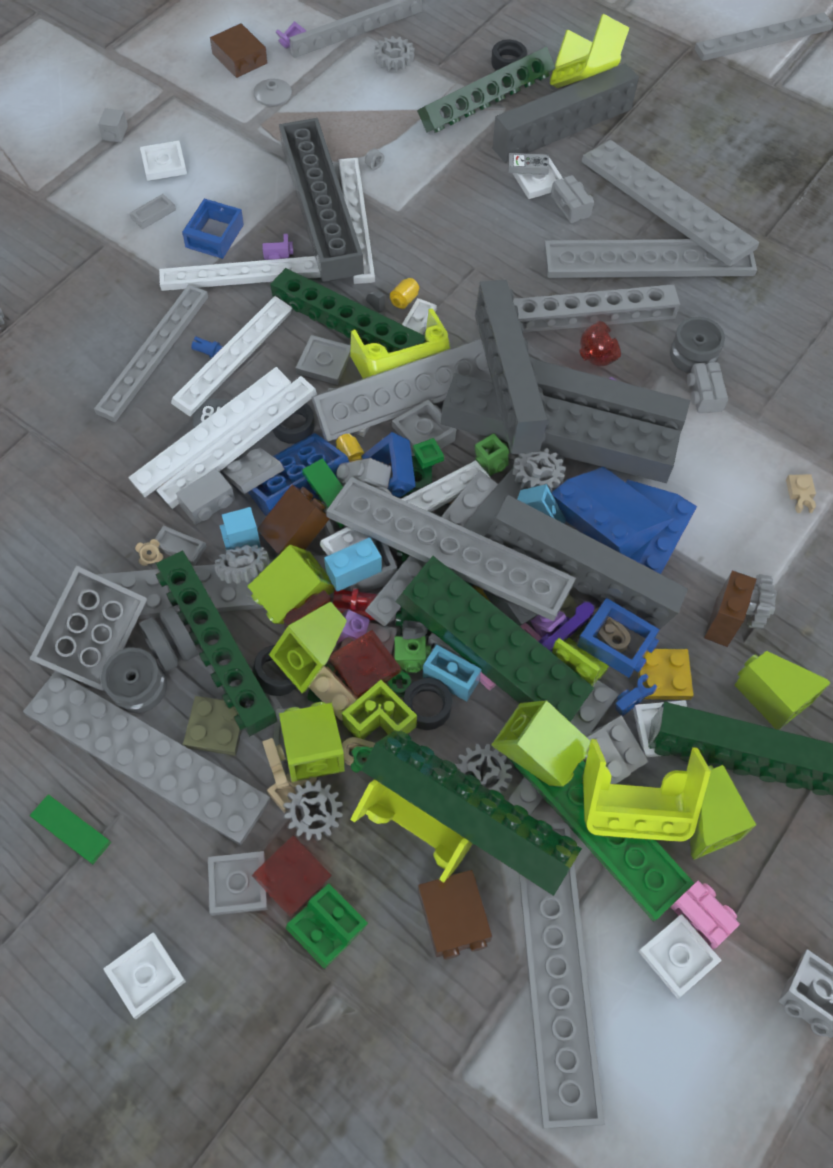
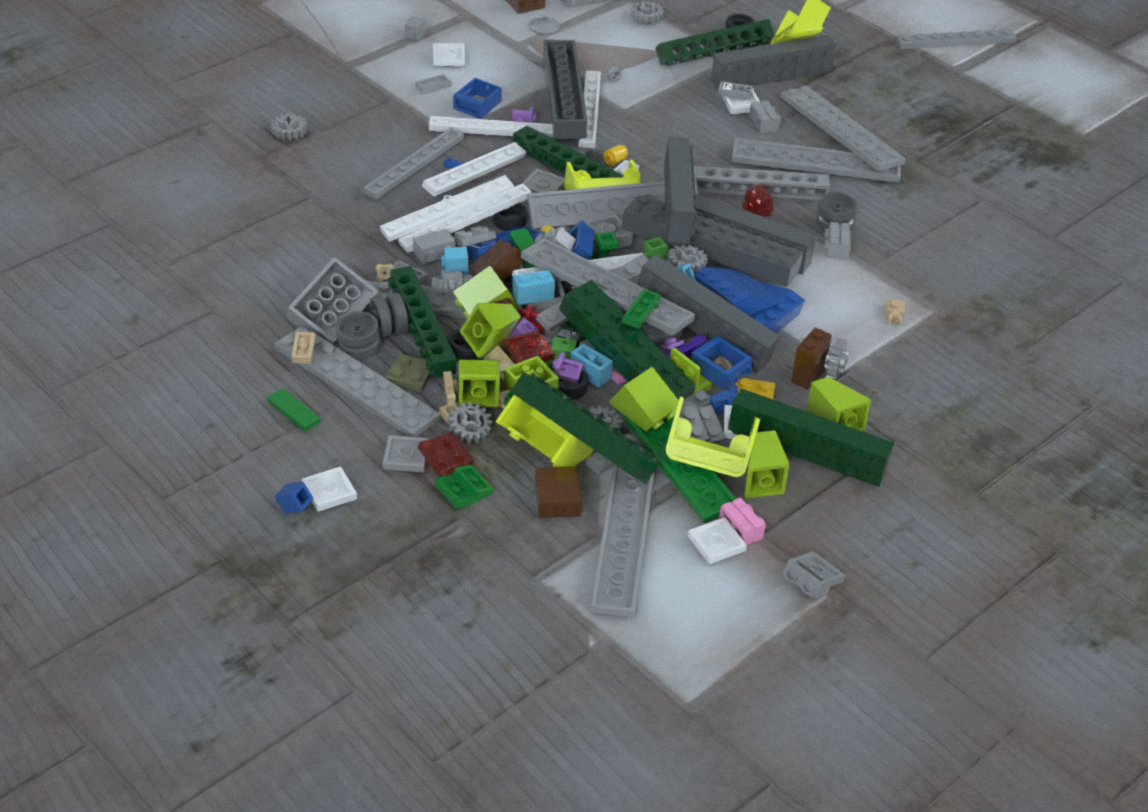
camera: 10 degrees right, 20 degrees down
none -> blue brick [274,482,314,513]
none -> tan plate [291,332,316,364]
none -> medium lavender bracket [552,352,583,384]
none -> green tile [622,289,662,329]

